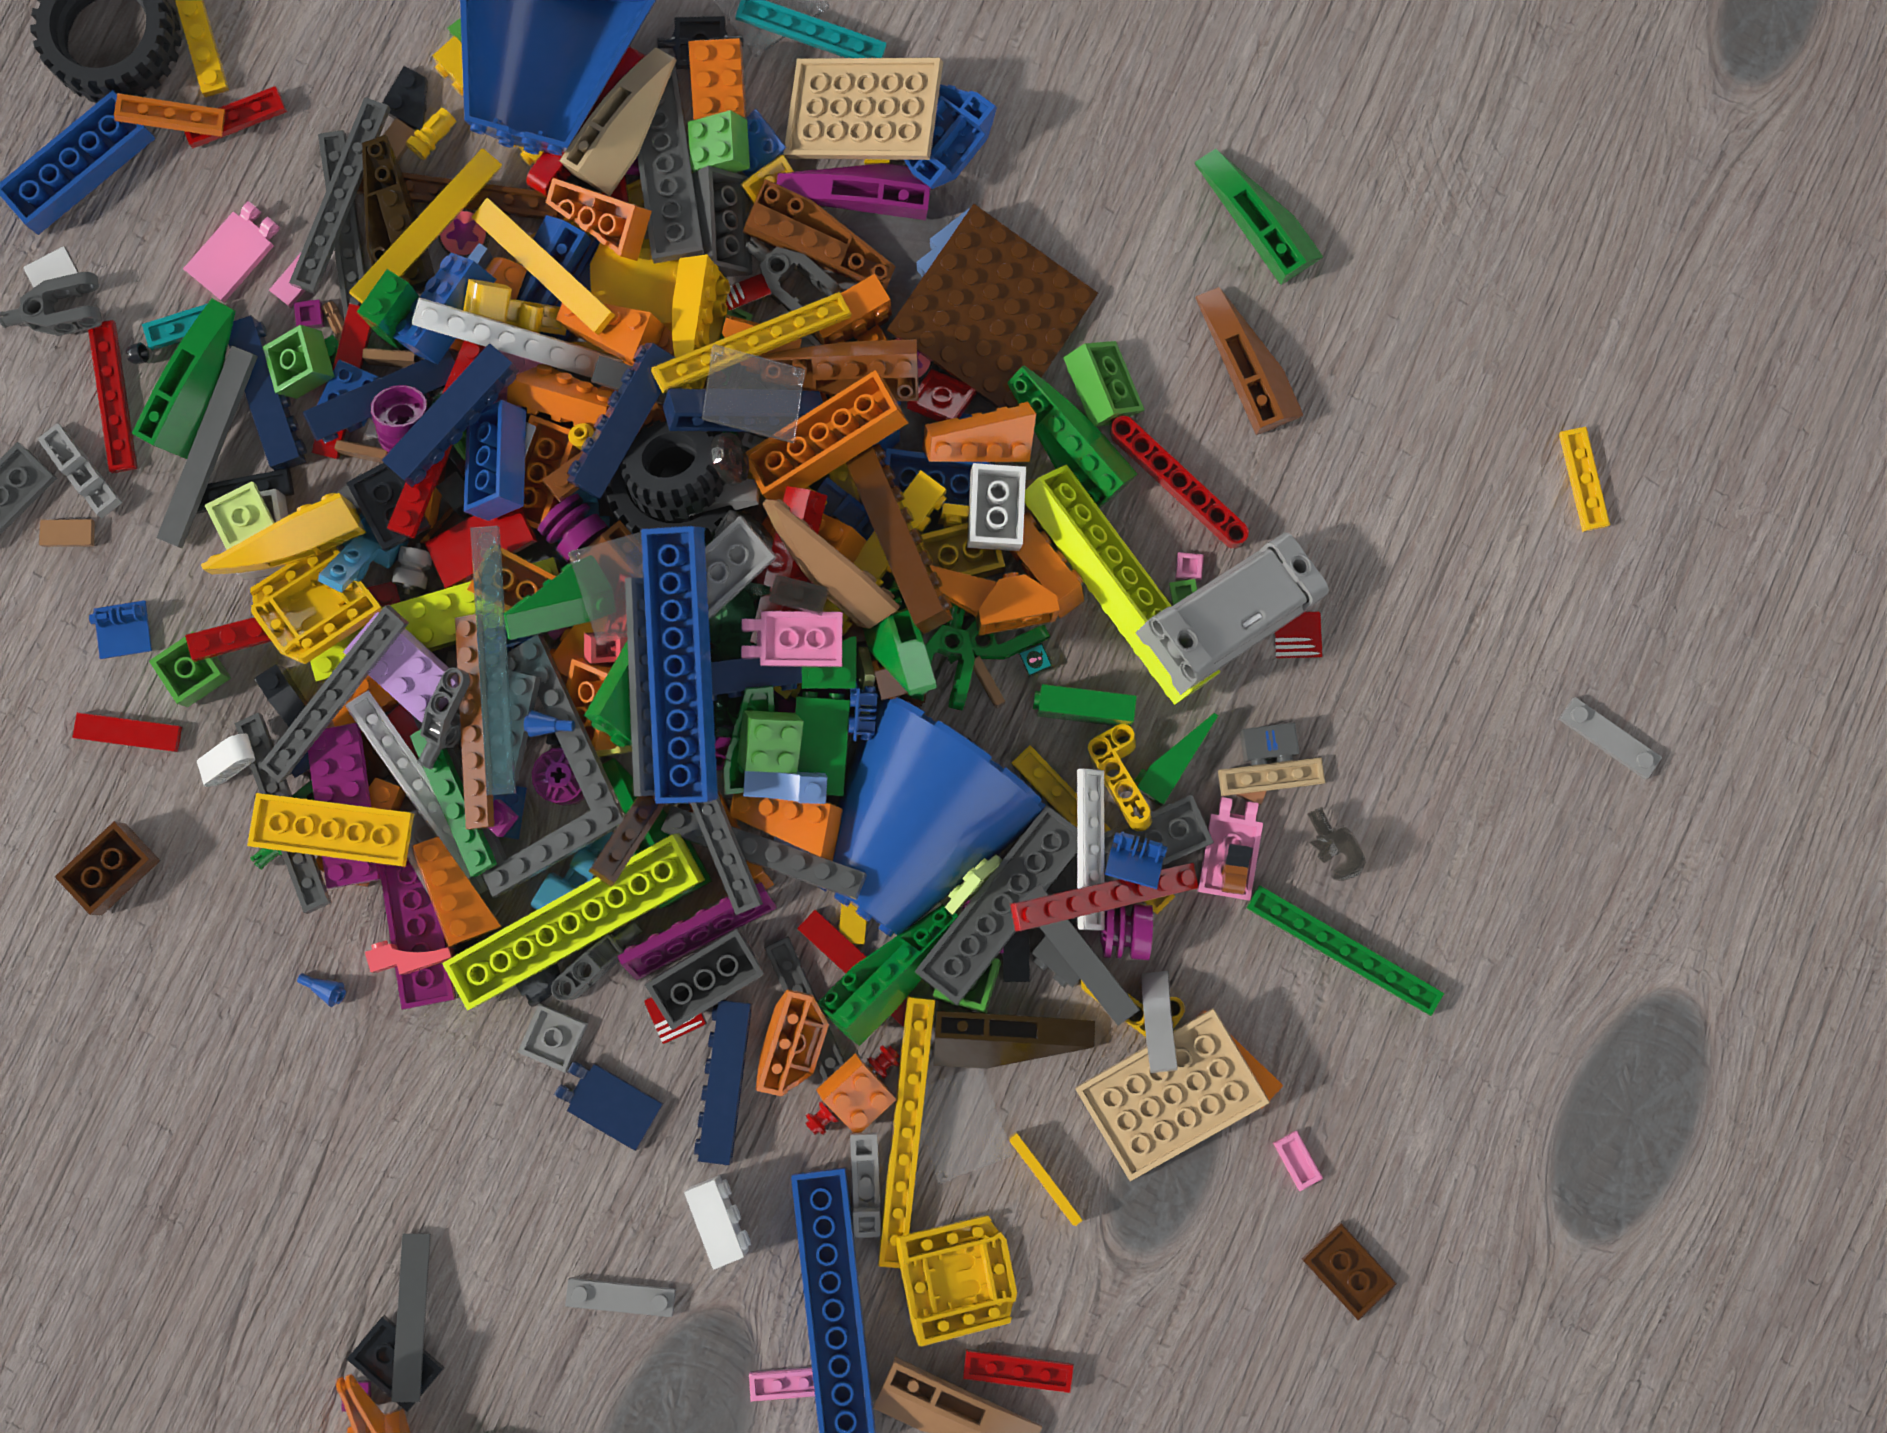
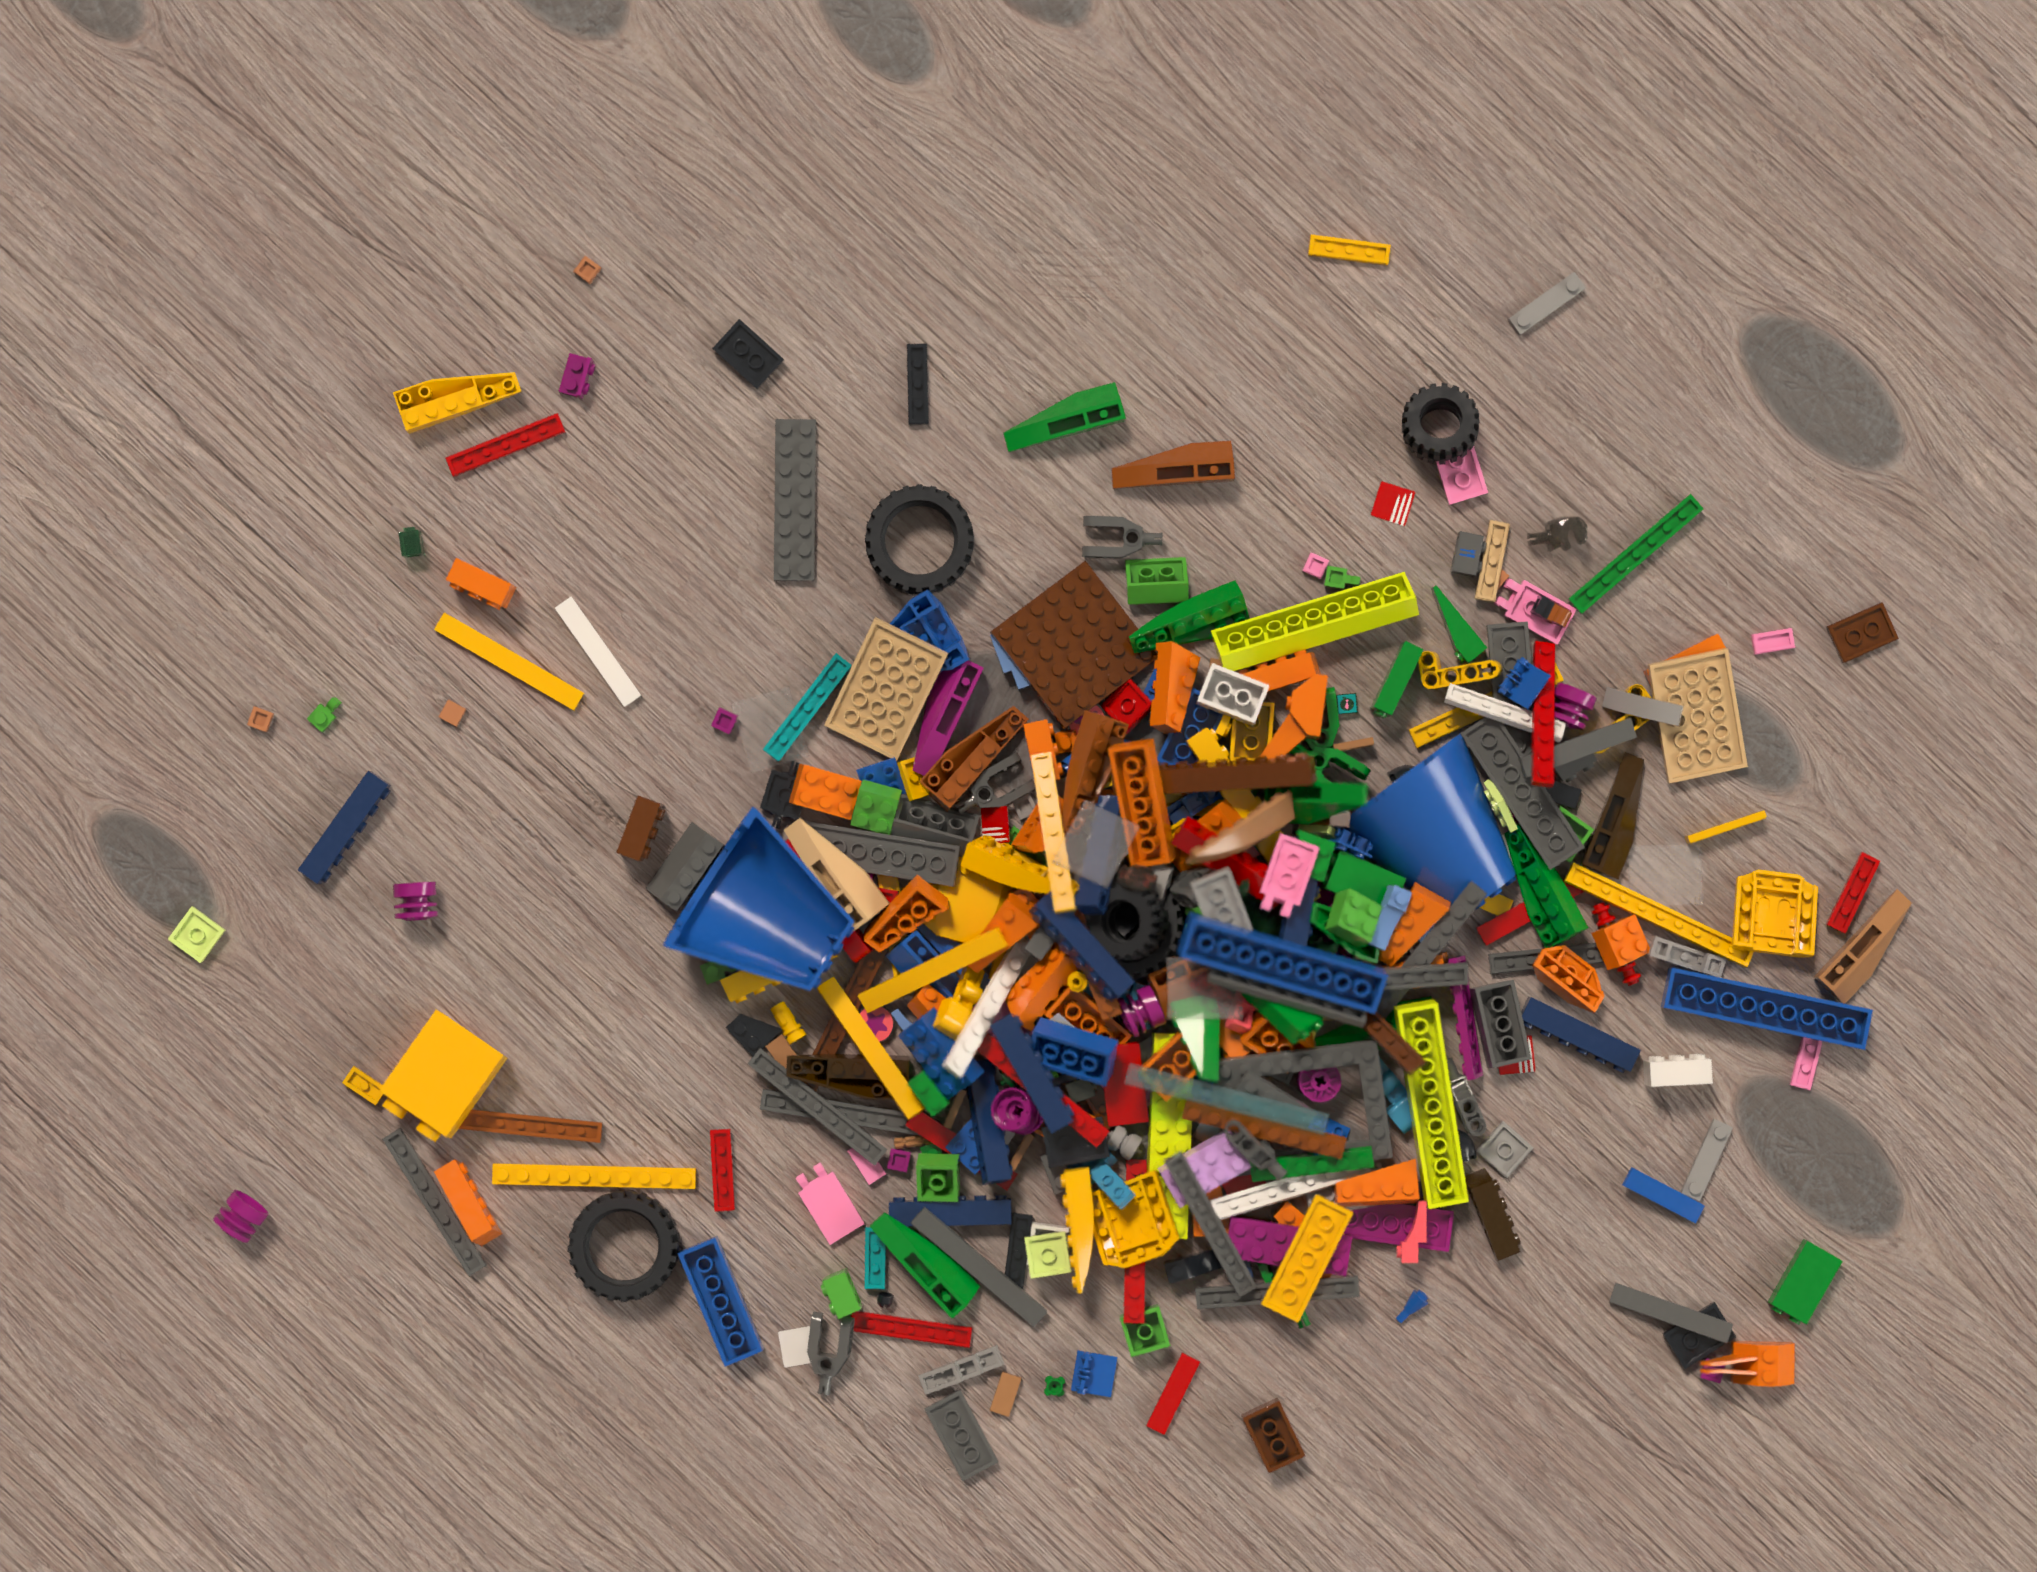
camera: 75 degrees left, 5 degrees up
orange plate [114,93,225,137] -> none
white beam [197,734,255,787] -> none
magenta plate [489,799,519,837] -> none
blue cone [524,710,575,737] -> none
dark blue tile [554,1061,664,1151] -> none
clear smoke plate [769,574,829,616] -> none
red beam [1110,416,1249,549] -> none
light grey piece [1135,533,1329,695] -> none
none -> bright green brick [821,1268,862,1319]
none -> black tyre [865,484,974,595]
none -> black tile [907,343,929,425]
none -> green plate [1044,1375,1065,1397]
none -> dark grey piece [1082,516,1163,559]
none -> black tyre [1402,383,1480,465]
none -> bright pink plate [1435,446,1488,505]
none -> dark brown wedge [1465,1168,1521,1261]
none -> blue slope [1622,1167,1705,1223]

